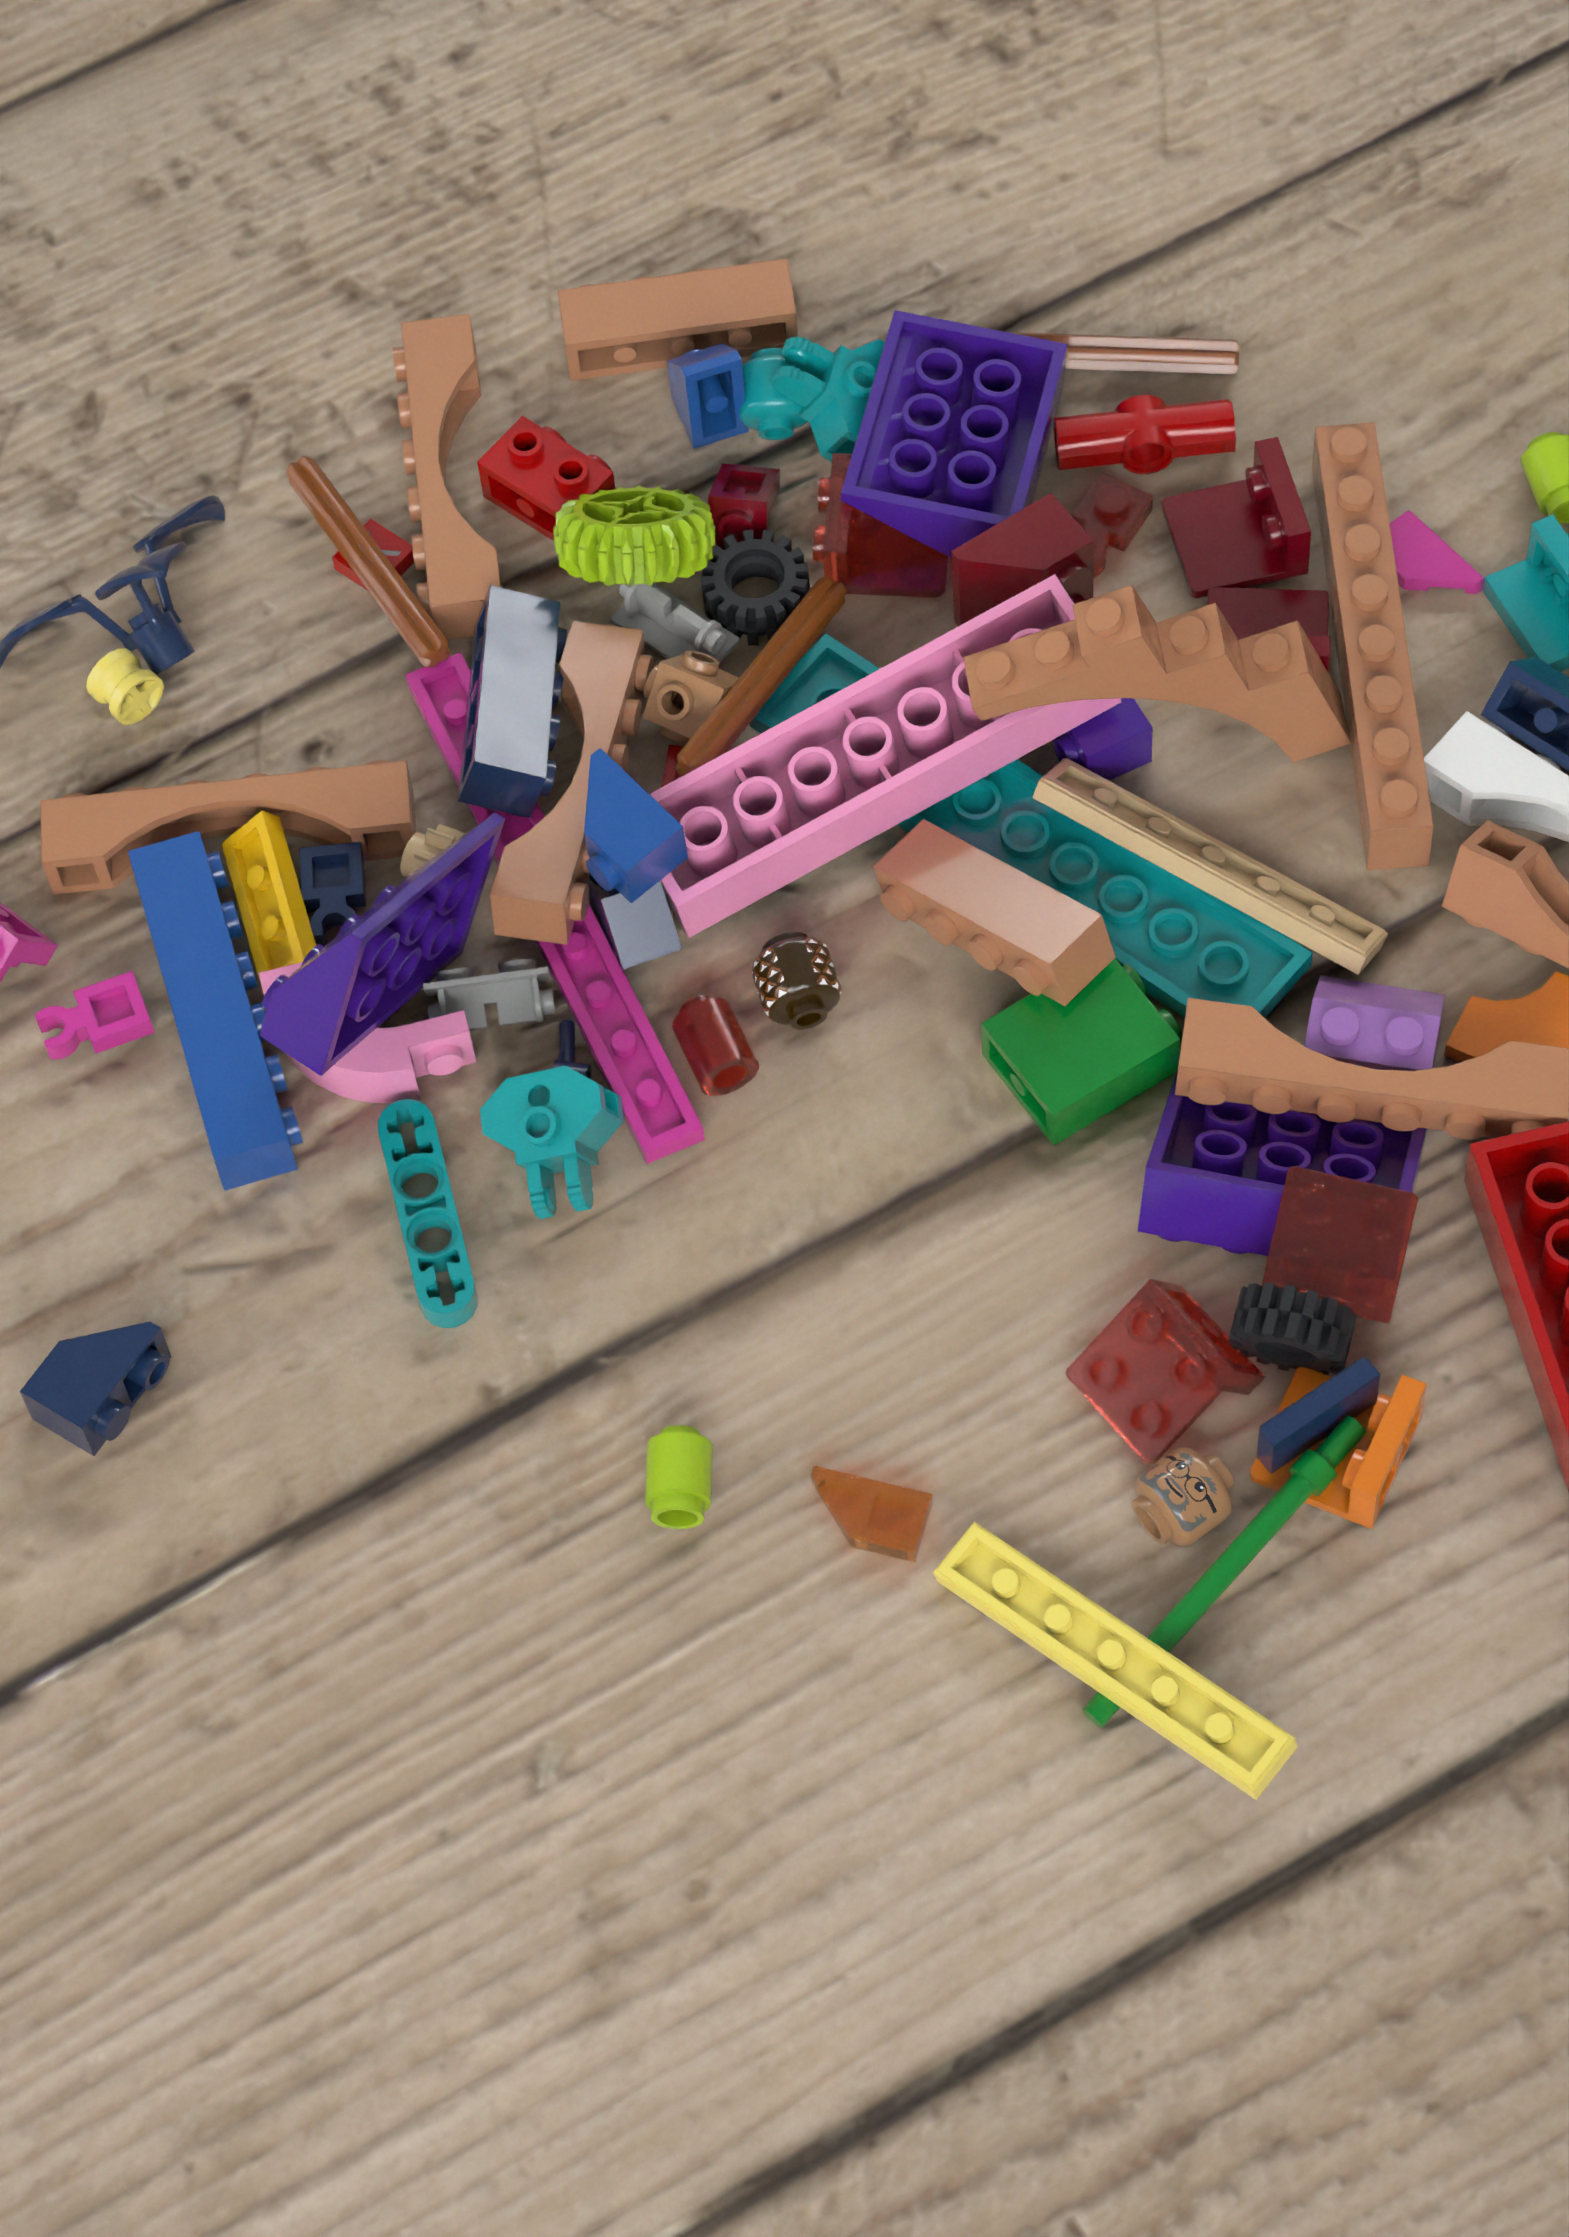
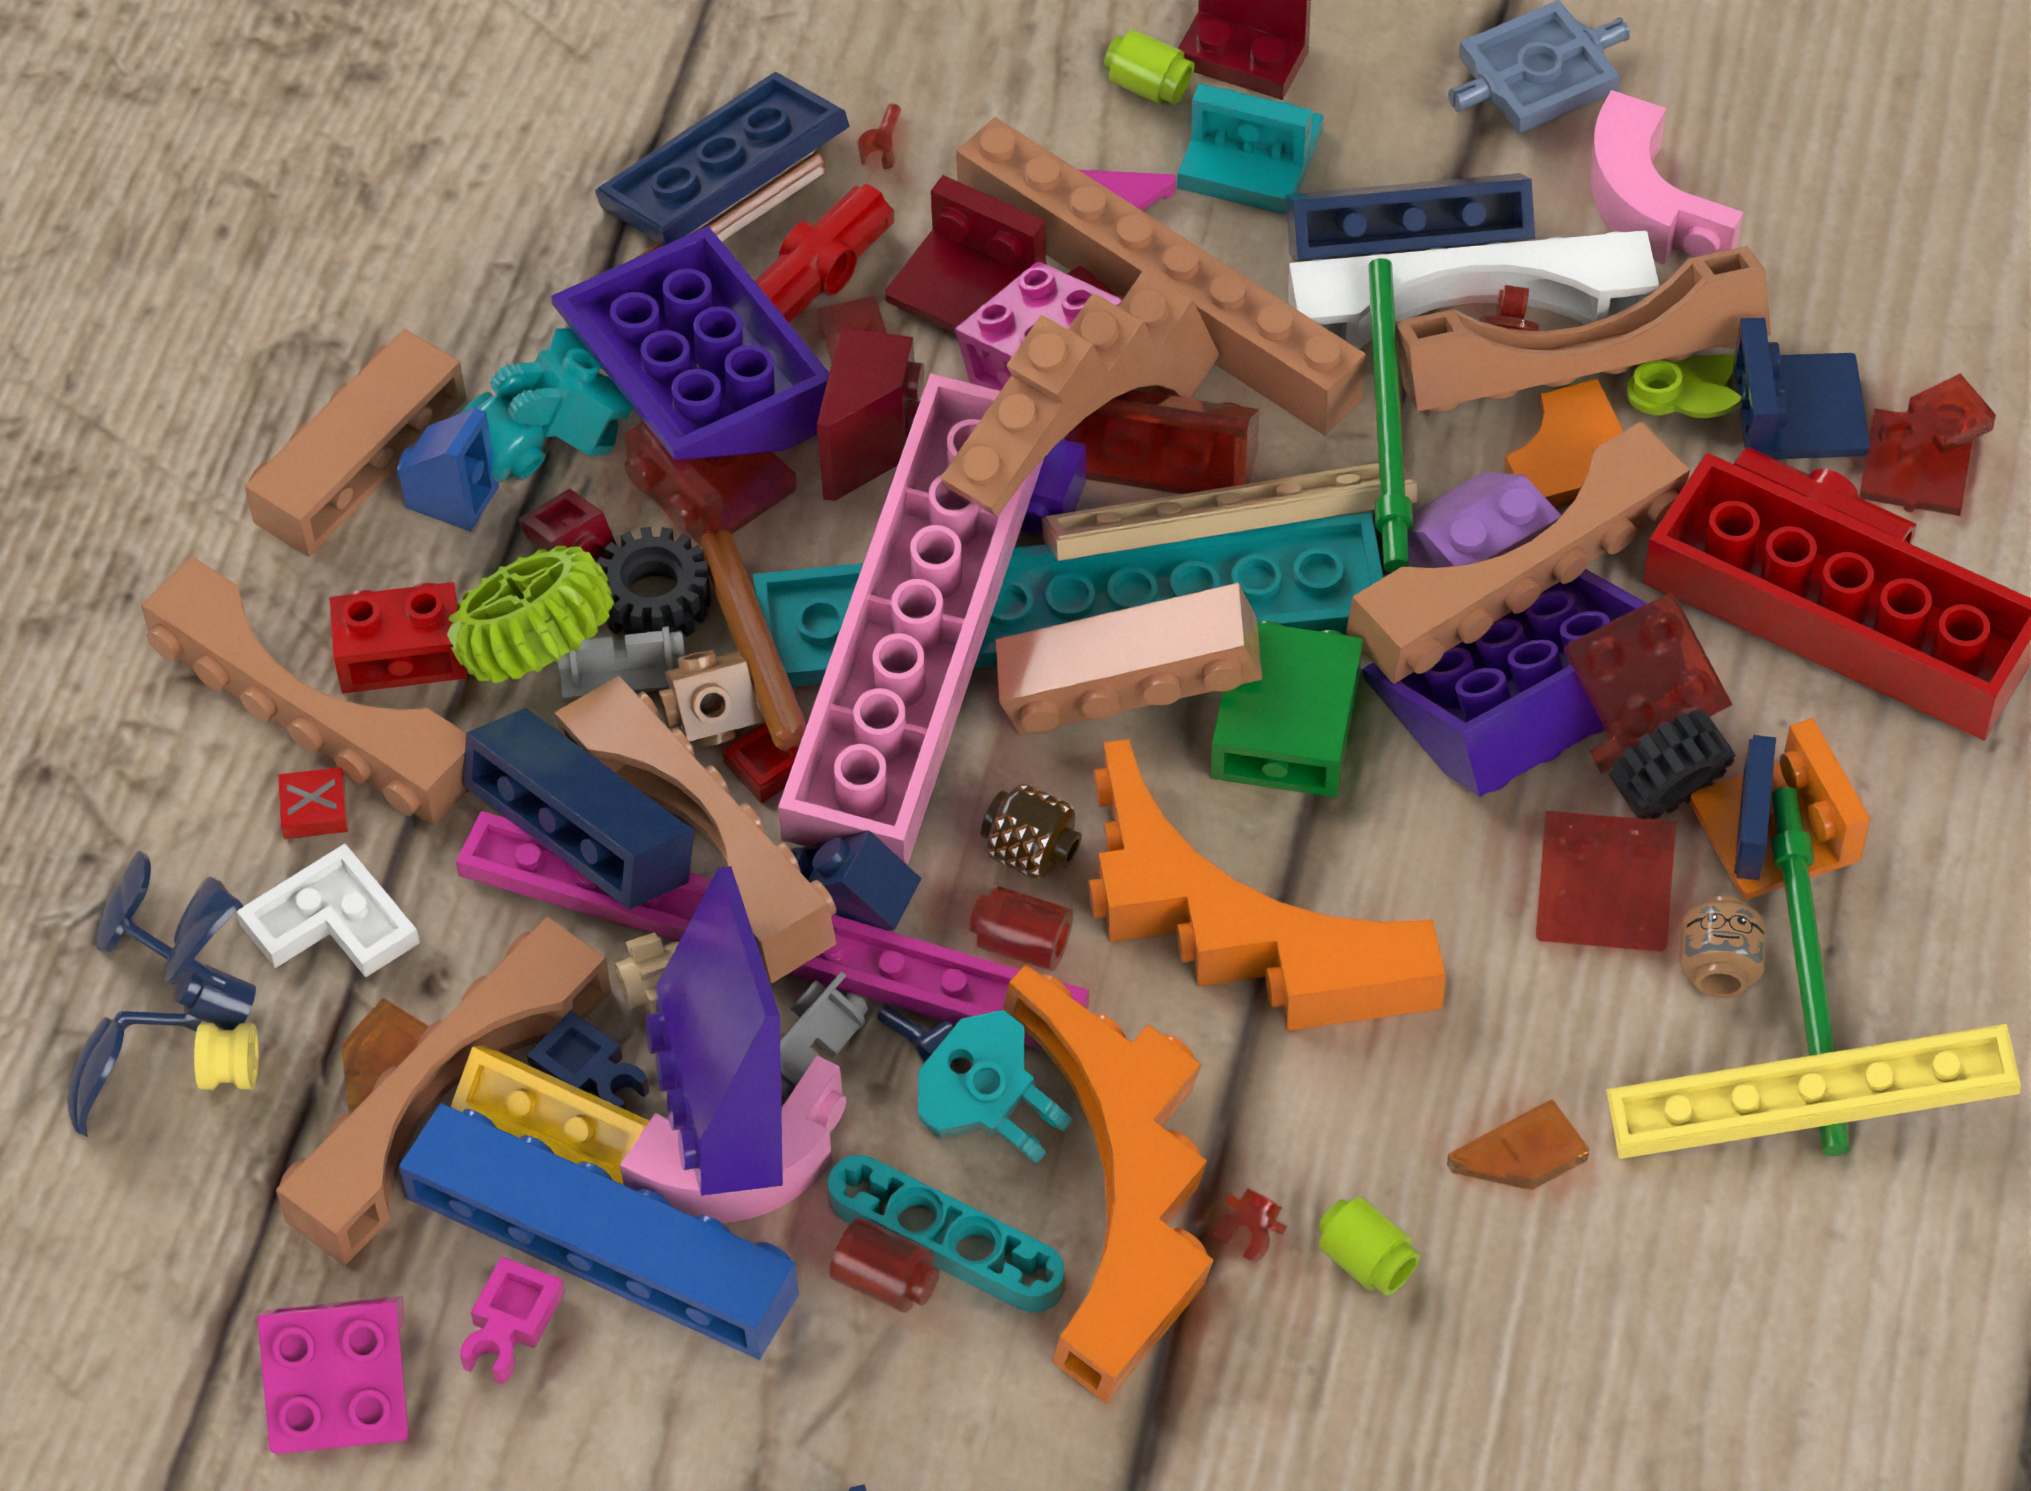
camera: 50 degrees left, 5 degrees down
dark orange axle [286,456,451,668] -> none
blue slope [584,748,688,903] -> none
none -> white plate [236,844,420,978]
none -> clear orange tile [341,998,429,1112]
none -> dark blue tile [595,72,850,245]
none -> clear red brick [829,1217,940,1313]
none -> clear red hand [858,103,901,169]
none -> dark pink bracket [955,262,1121,391]
none -> orange arch [1003,964,1213,1404]
none -> clear red slope [1064,390,1259,494]
none -> orange arch [1088,739,1446,1031]
none -> clear red plate [1214,1187,1288,1262]
none -> green bar [1368,258,1413,573]

